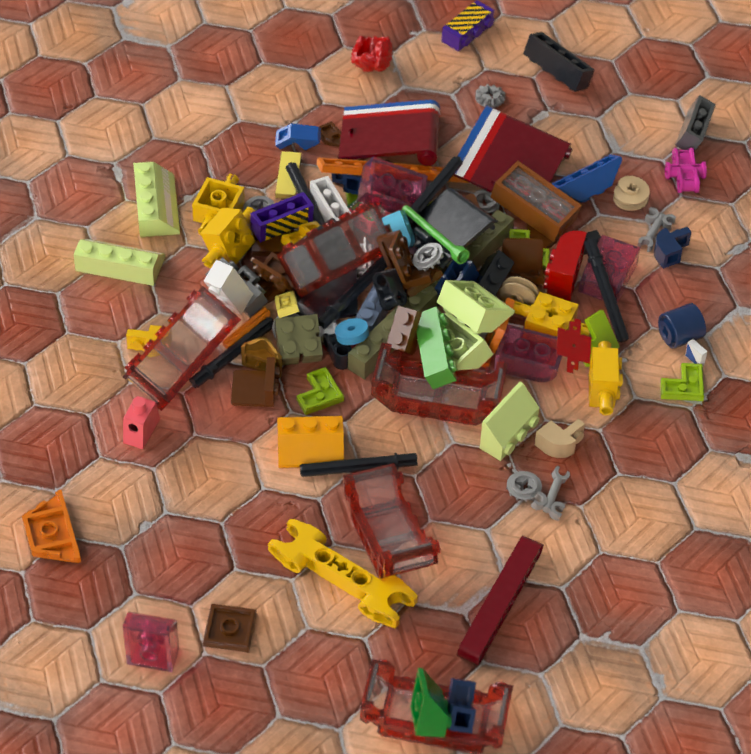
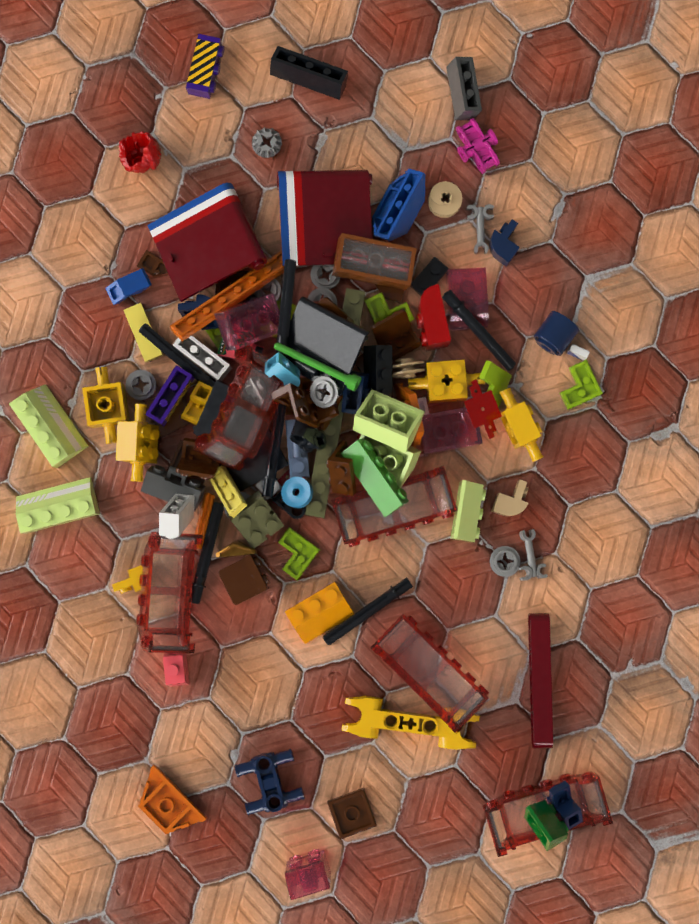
camera: 25 degrees left, 35 degrees up
none -> dark blue piece [235,749,305,816]

